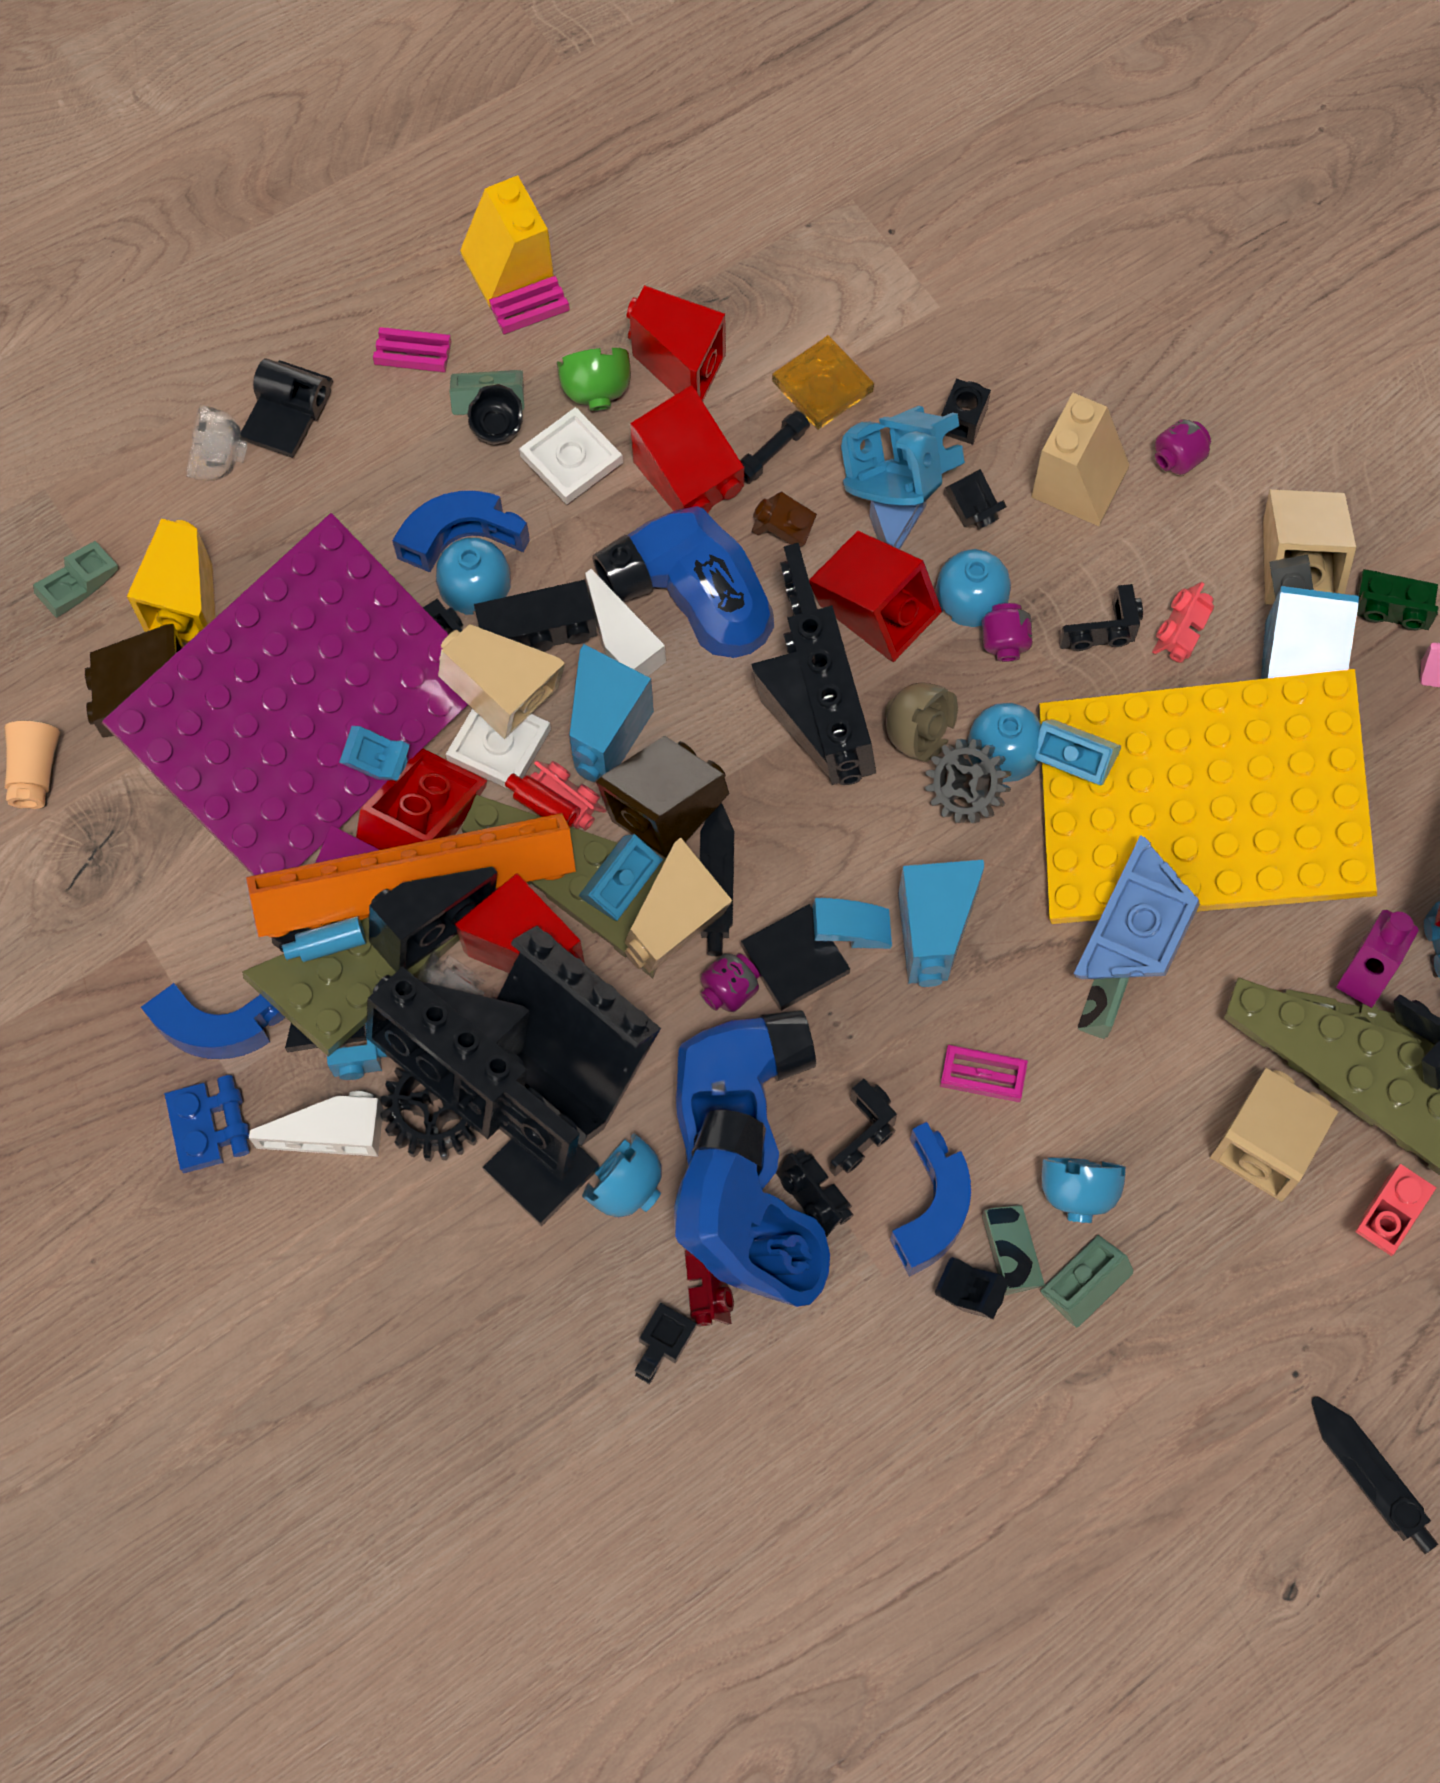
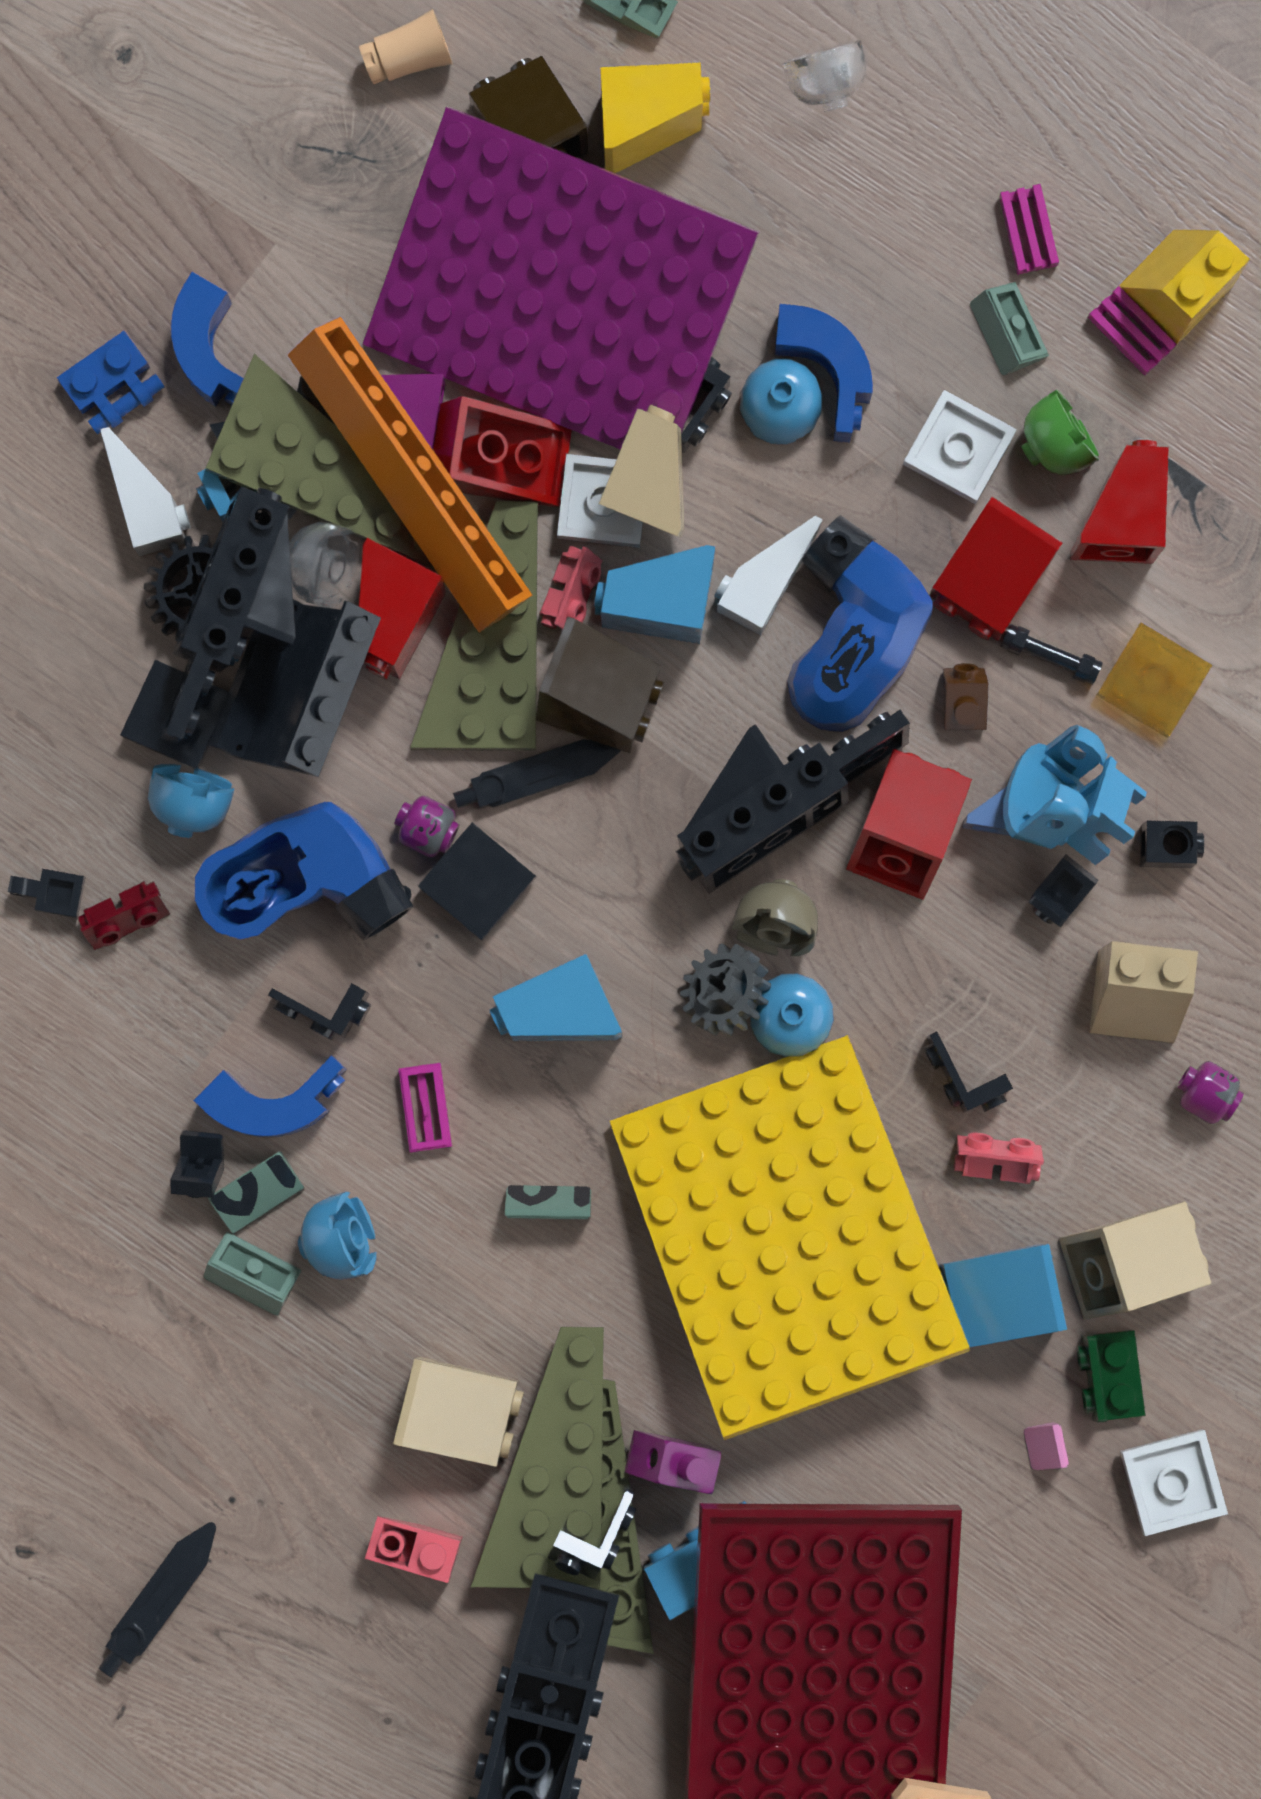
camera: 70 degrees right, 15 degrees up
black piece [239,358,333,458] -> none
dark azure cylinder [282,916,367,962] -> none
dark azure bracket [339,726,409,781] -> none
black slope [369,867,498,972] -> none
black hair [467,384,523,445] -> none
black brick [474,579,597,652] -> none
red cylinder [505,773,581,828] -> none
dark azure slope [579,834,663,921] -> none
tan slope [624,838,732,973] -> none
blue piece [674,1110,830,1307] -> none
black hinge [776,1150,854,1237] -> none
dark azure slope [813,898,892,949] -> none
dark azure cylinder [935,549,1011,627] -> none
magenta head [982,603,1033,662] -> none
dark azure slope [1035,719,1121,786] -> none
medium blue wing [1074,836,1200,979] -> none
dark grey plate [1269,554,1314,599] -> none

